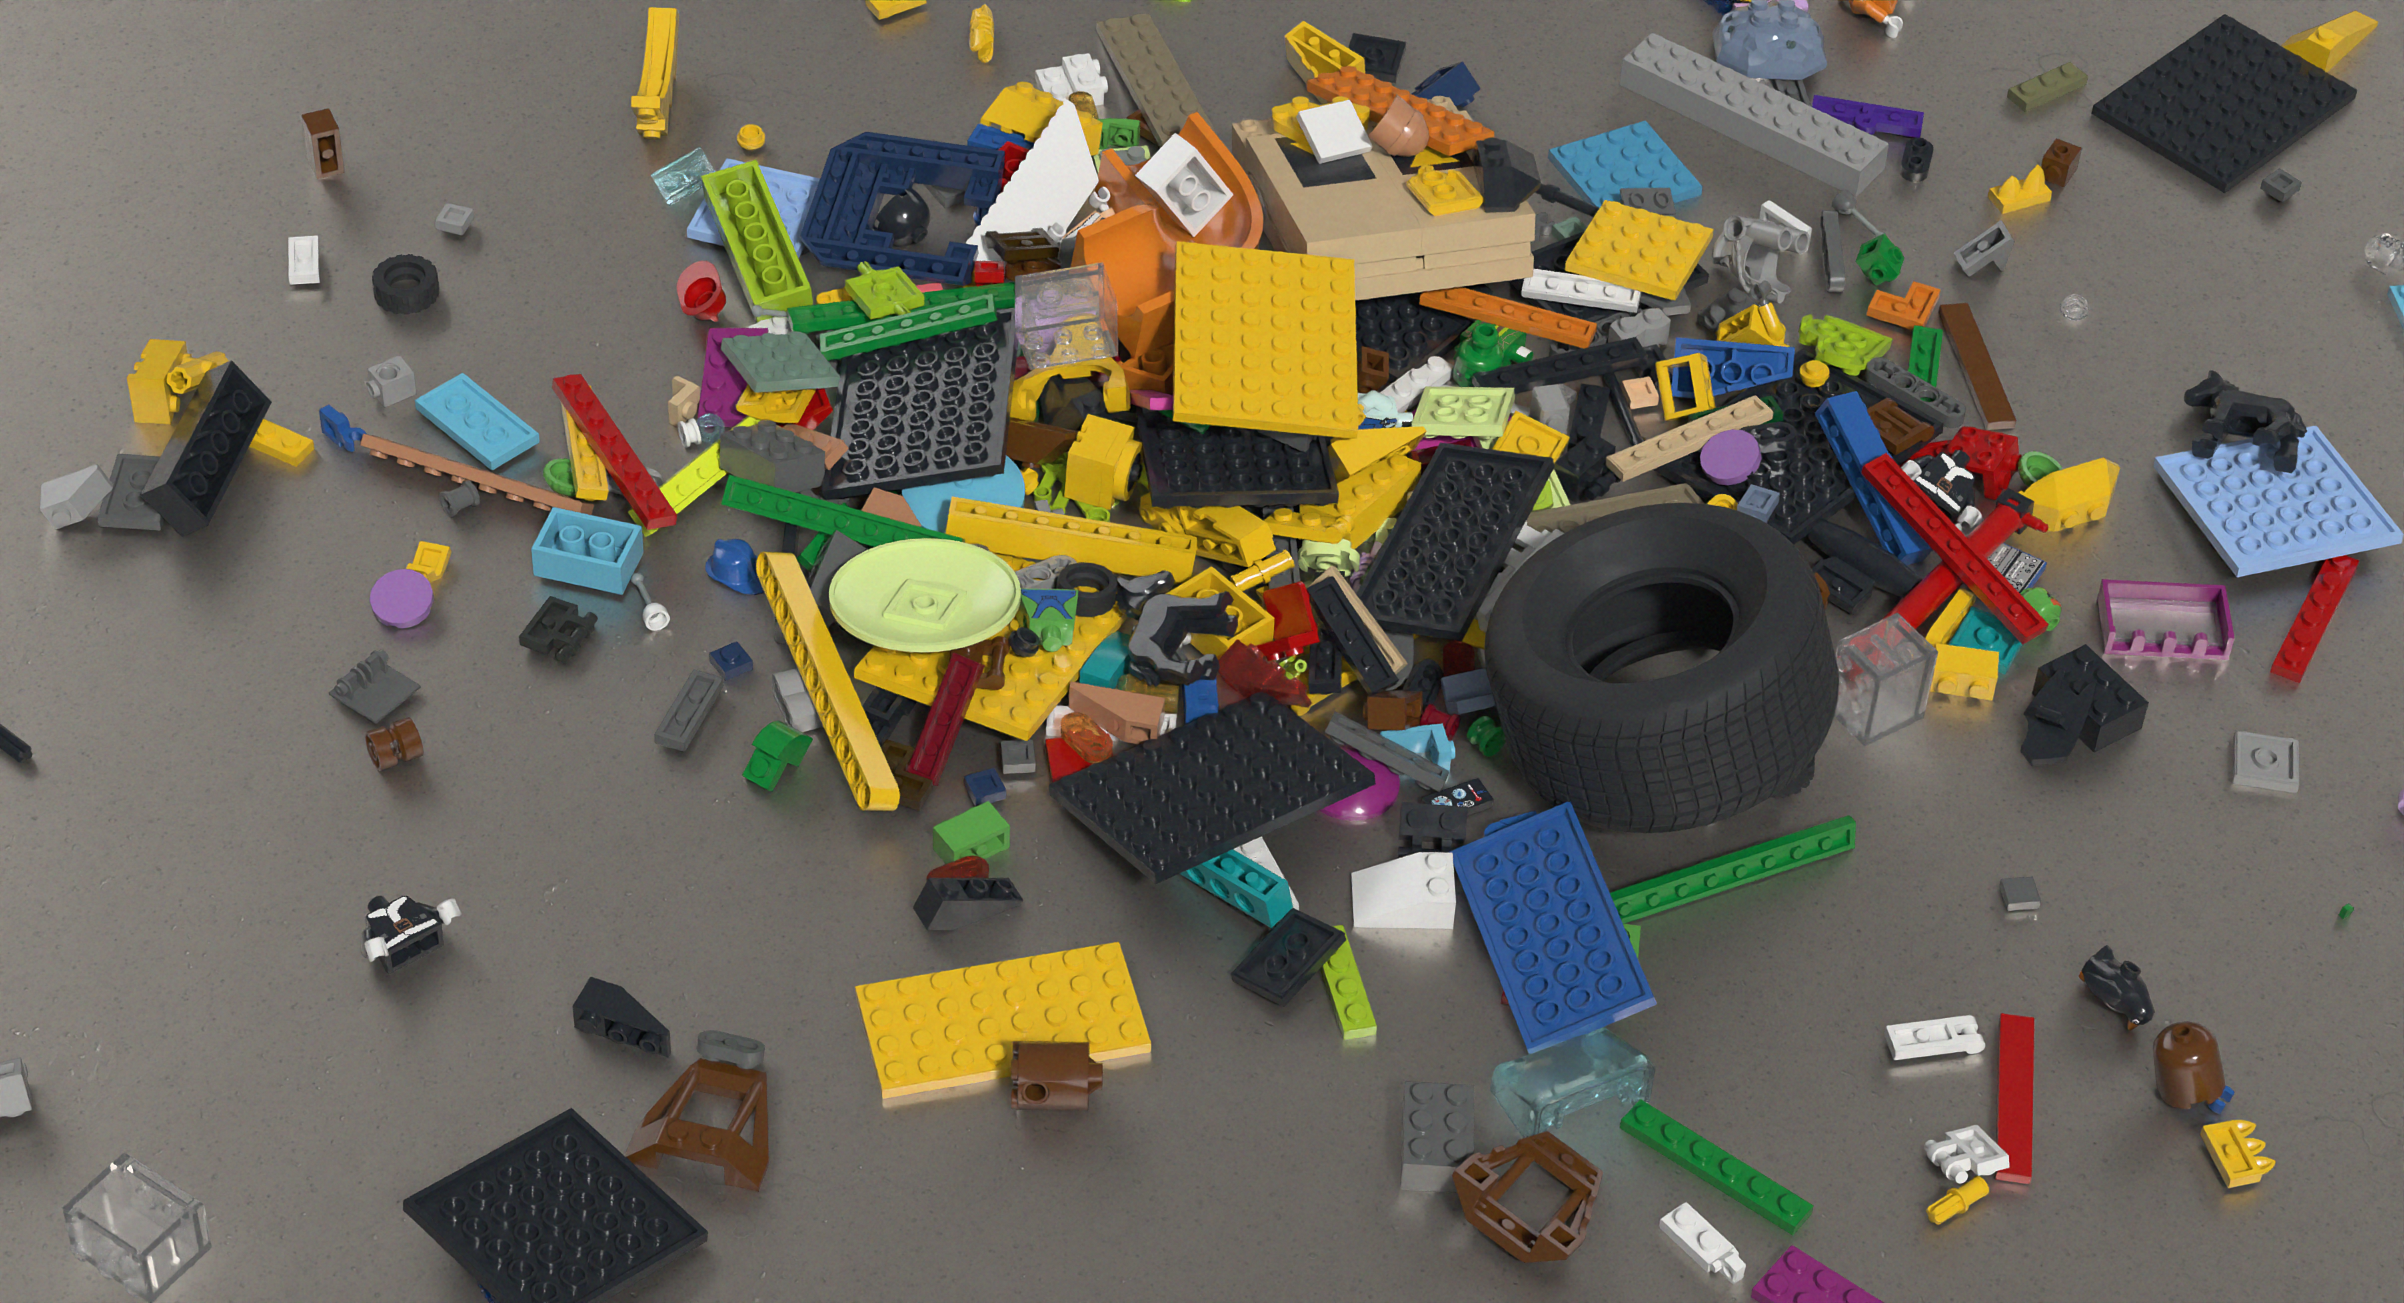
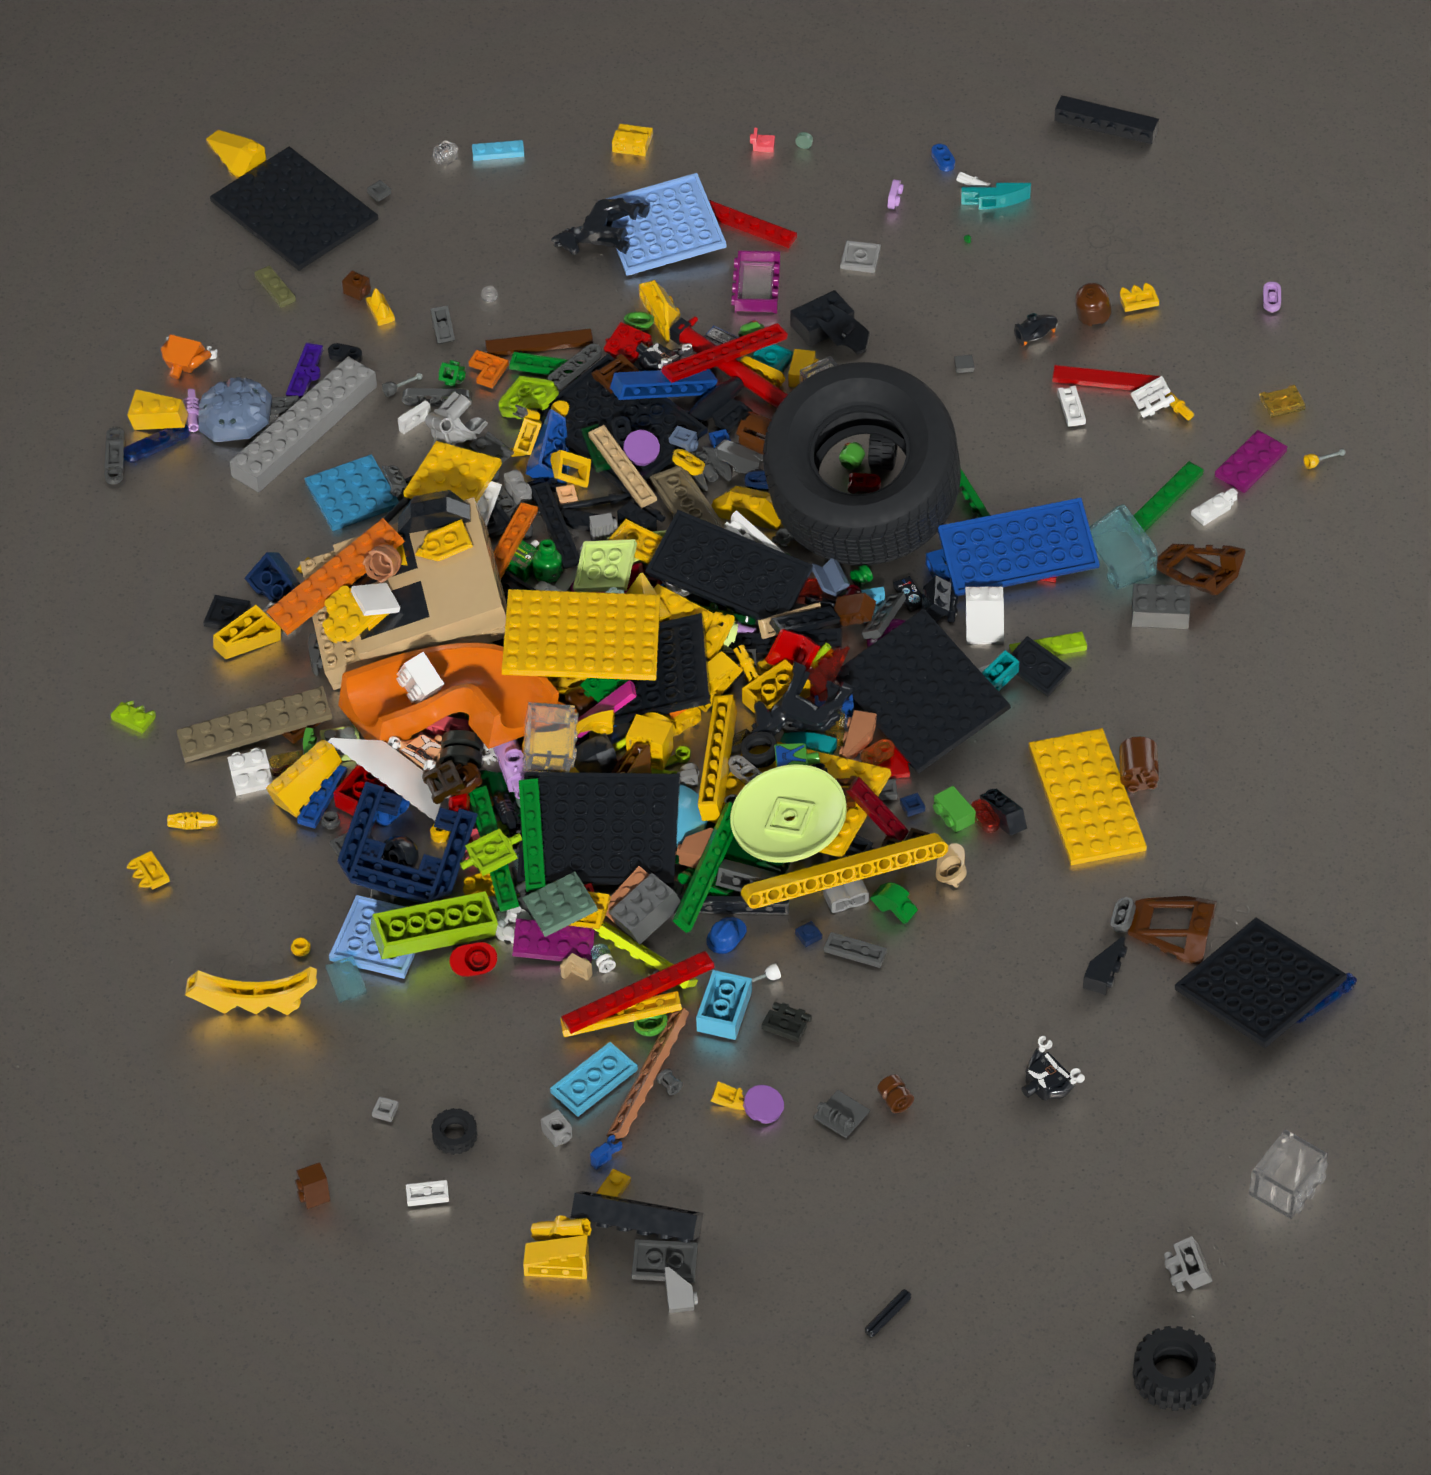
camera: 85 degrees left, 5 degrees up
none -> tan piece [936,843,967,888]

